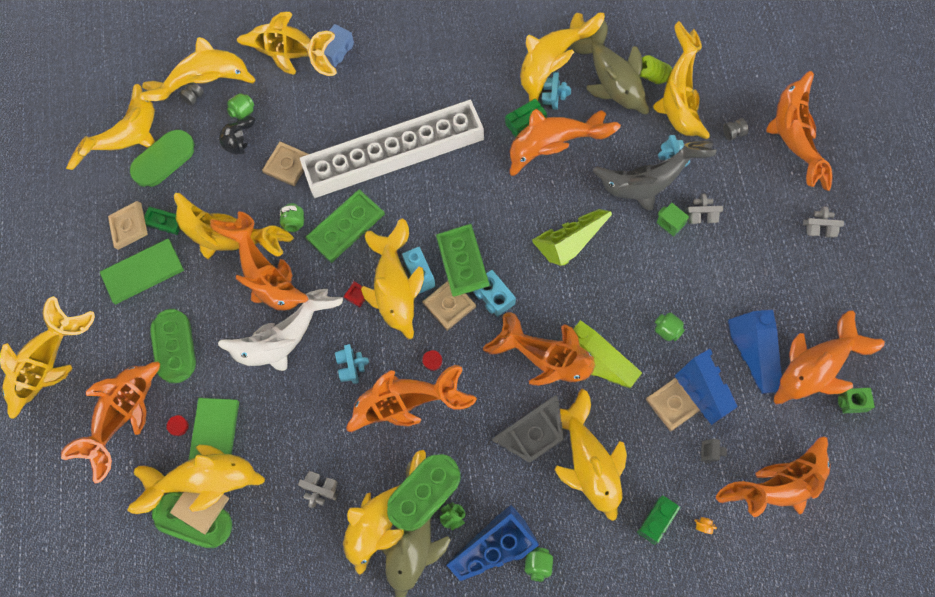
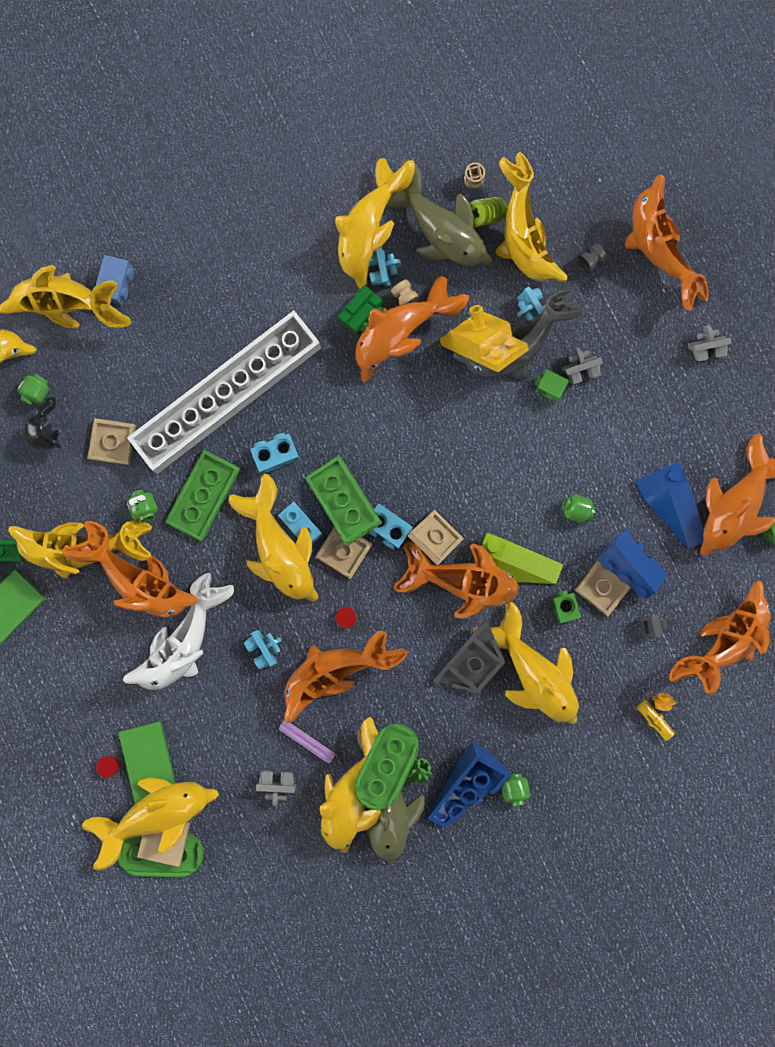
camera: 20 degrees left, 15 degrees up
orange animal [61,362,160,483] -> none
bright green tile [150,309,196,383] -> none
red tile [343,281,365,308] -> none
lime wedge [532,209,612,266] -> none
green brick [637,495,681,545] -> none
none -> medium azure brick [250,433,300,475]
none -> lavender axle [279,720,335,763]
none -> tan wheel [391,279,419,305]
none -> tan tile [408,510,464,566]
none -> yellow brick [440,305,529,372]
none -> tan wheel [464,162,485,190]
none -> bright green brick [551,590,581,623]
none -> yellow pin [636,700,675,741]

